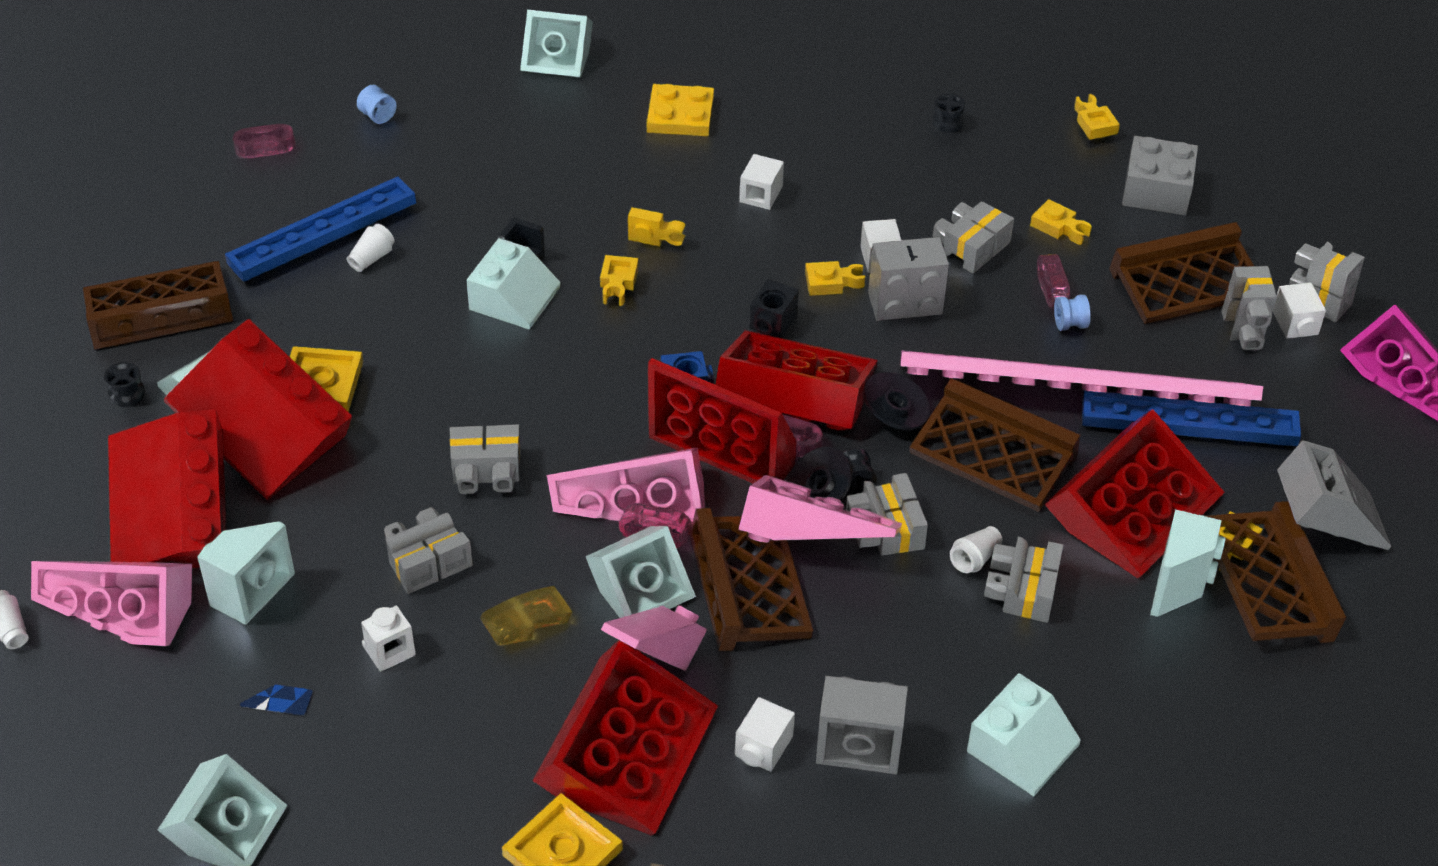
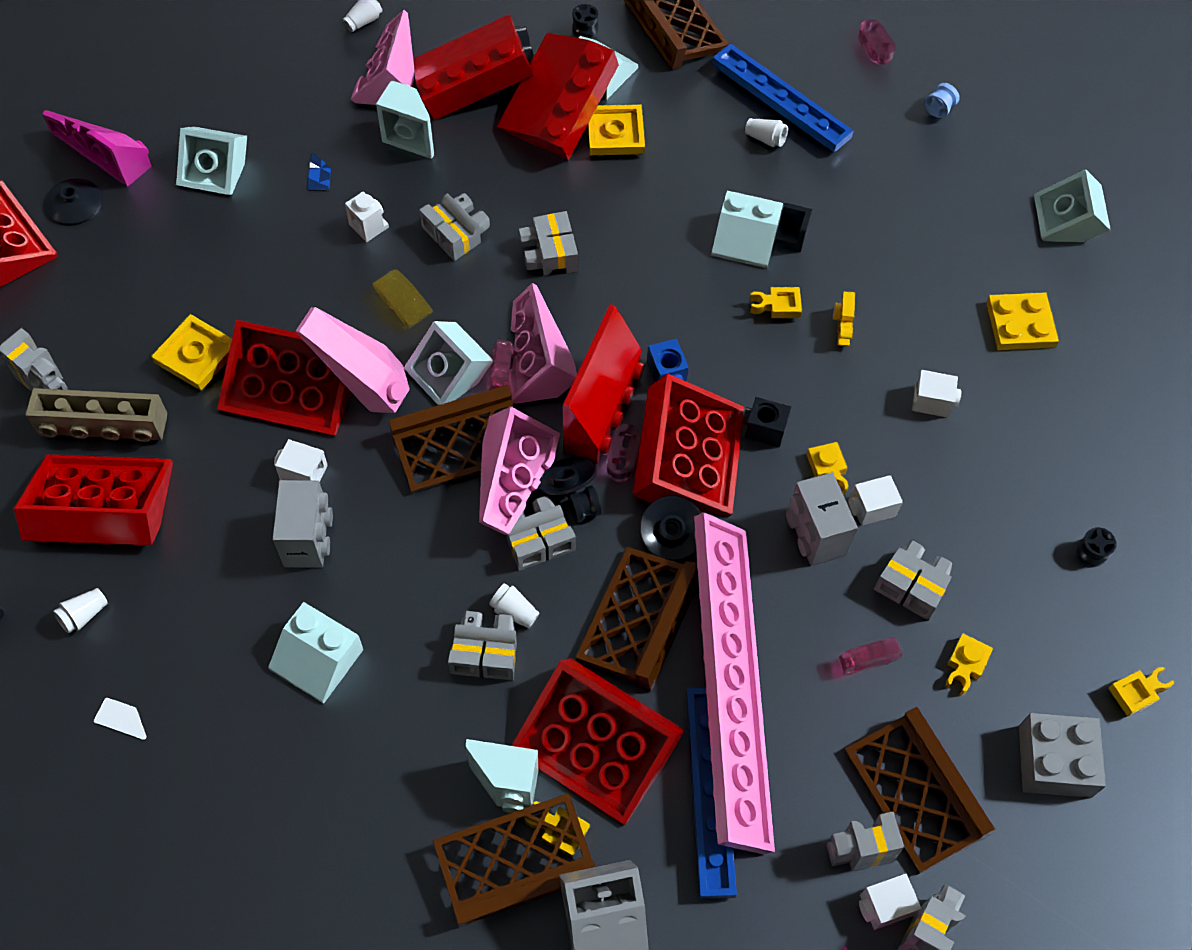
camera: 80 degrees right, 15 degrees up
light blue wheel [1054,294,1090,331] -> none

